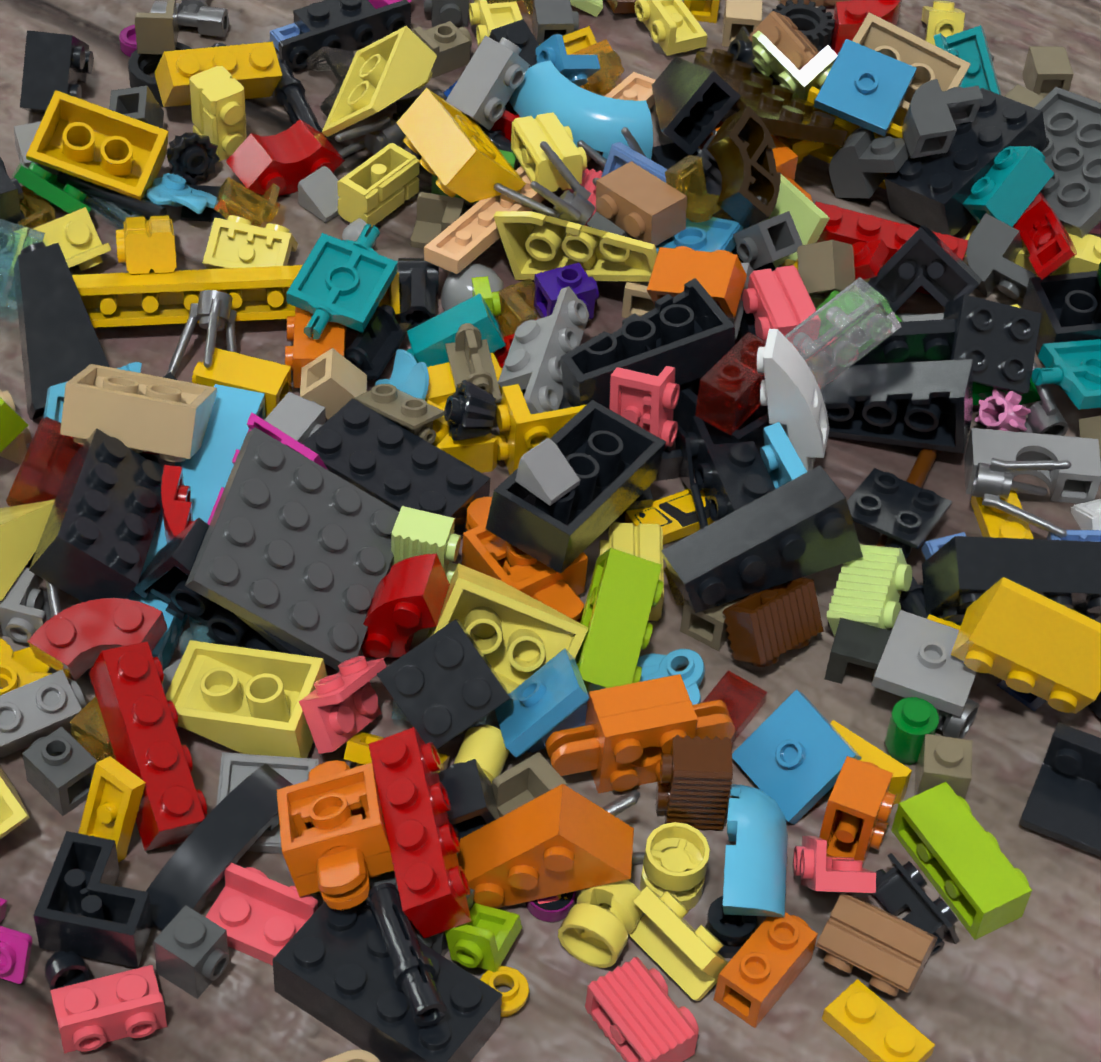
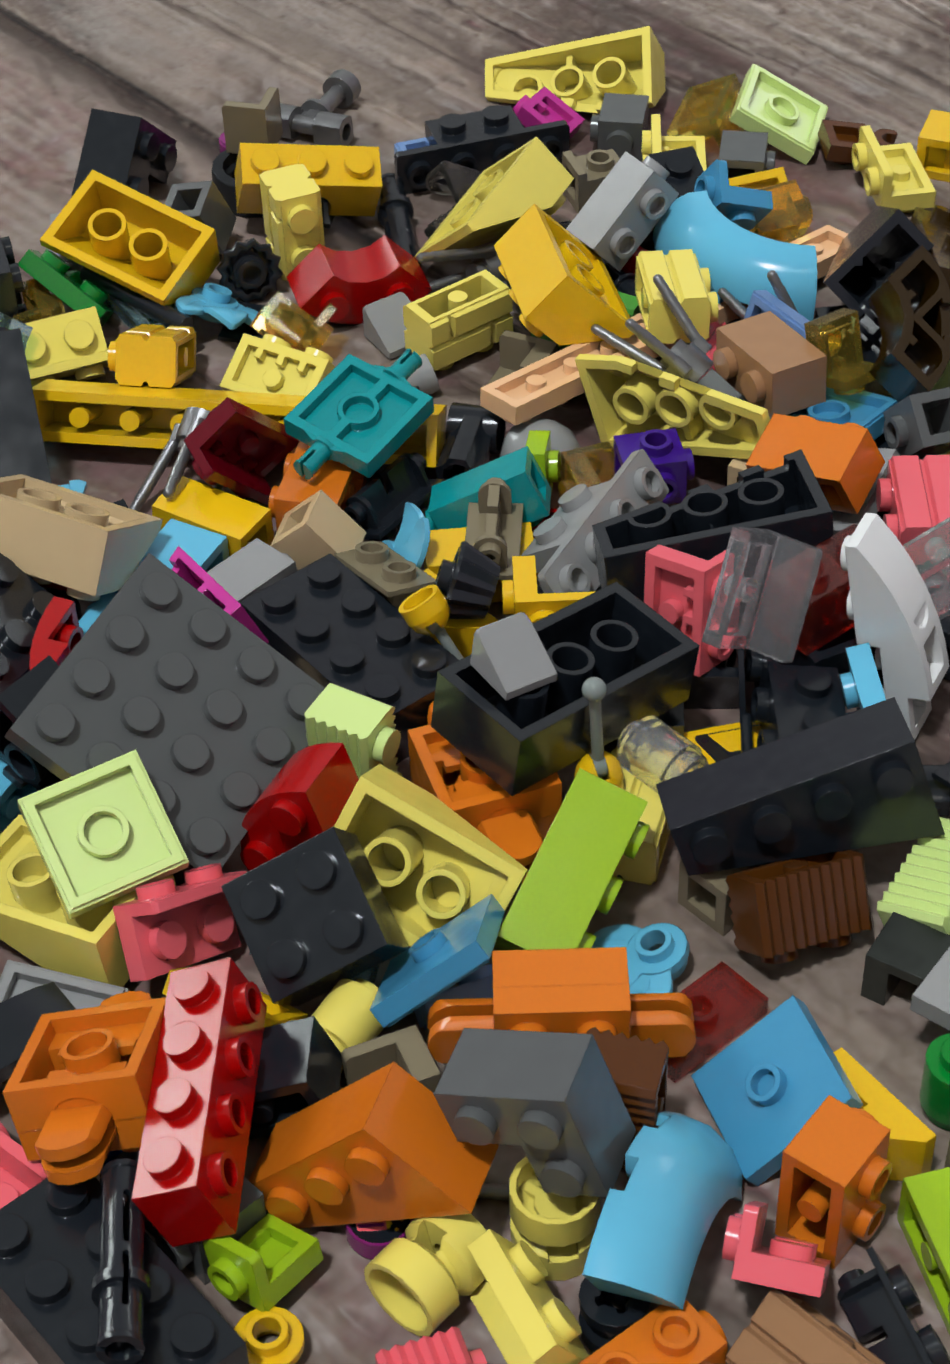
camera: 20 degrees right, 5 degrees down
none -> yellowish green plate [17,750,189,919]
none -> dark red bracket [183,397,299,505]
none -> yellow hinge [398,585,464,660]
none -> dark grey brick [433,1028,636,1198]
none -> light grey hinge [574,677,624,790]
none -> clear brick [617,716,709,793]
none -> clear panel [702,527,823,663]

